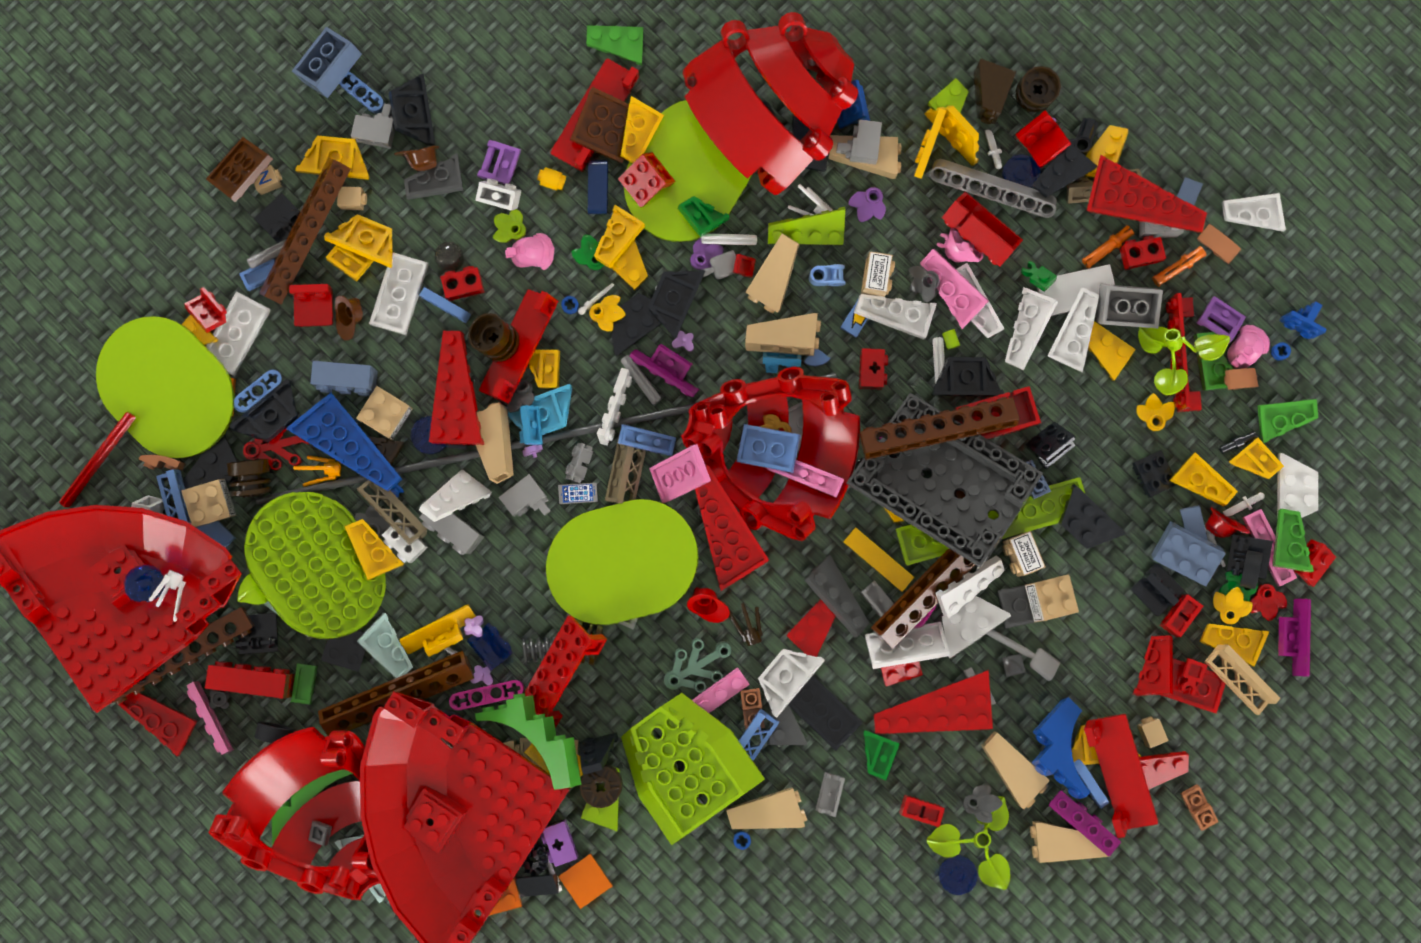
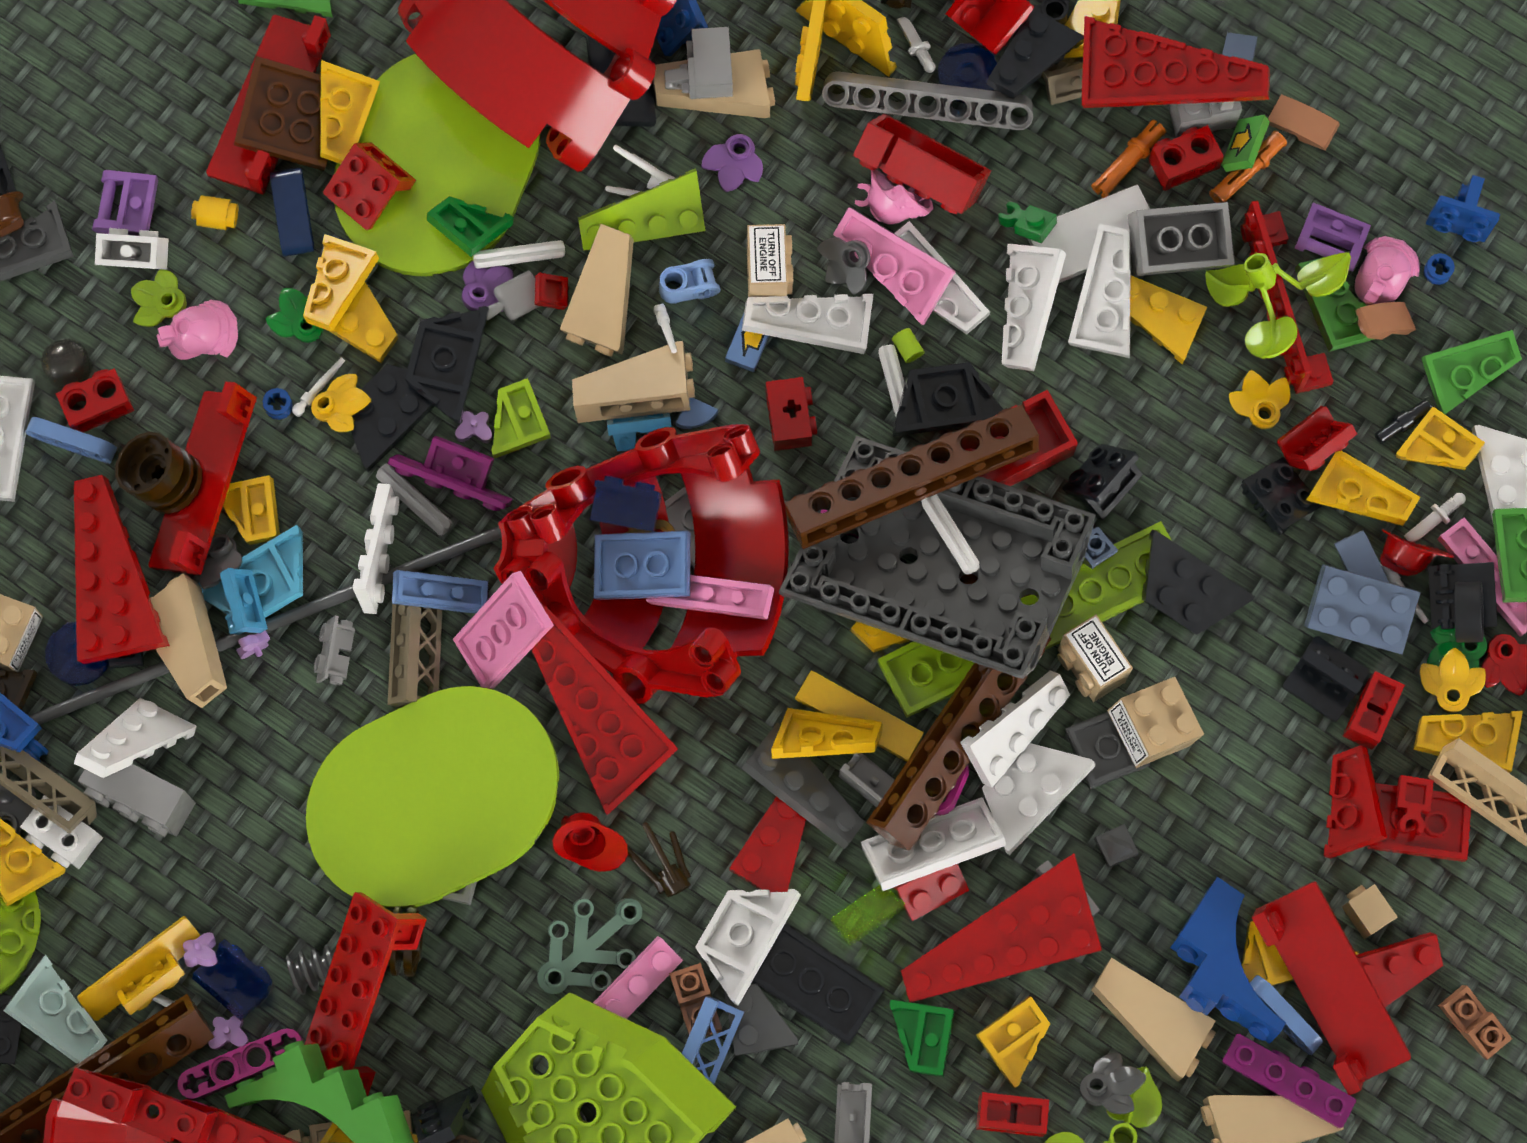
camera: 10 degrees left, 10 degrees down
light grey hinge [499,474,551,517] -> none
tile [558,483,598,505] -> none
light grey piece [987,630,1060,681] -> none
white wing [1222,193,1286,231] -> none
none -> lime wing [491,378,551,458]
none -> clear blue bracket [590,476,662,532]
none -> white piece [654,304,677,353]
none -> yellow wing [771,708,882,759]
none -> clear neon green panel [831,885,905,947]
none -> white axle [921,494,979,575]
none -> yellow wing [976,996,1050,1088]
none -> bright green tile [1221,115,1270,172]
none -> red bracket [1277,406,1357,471]

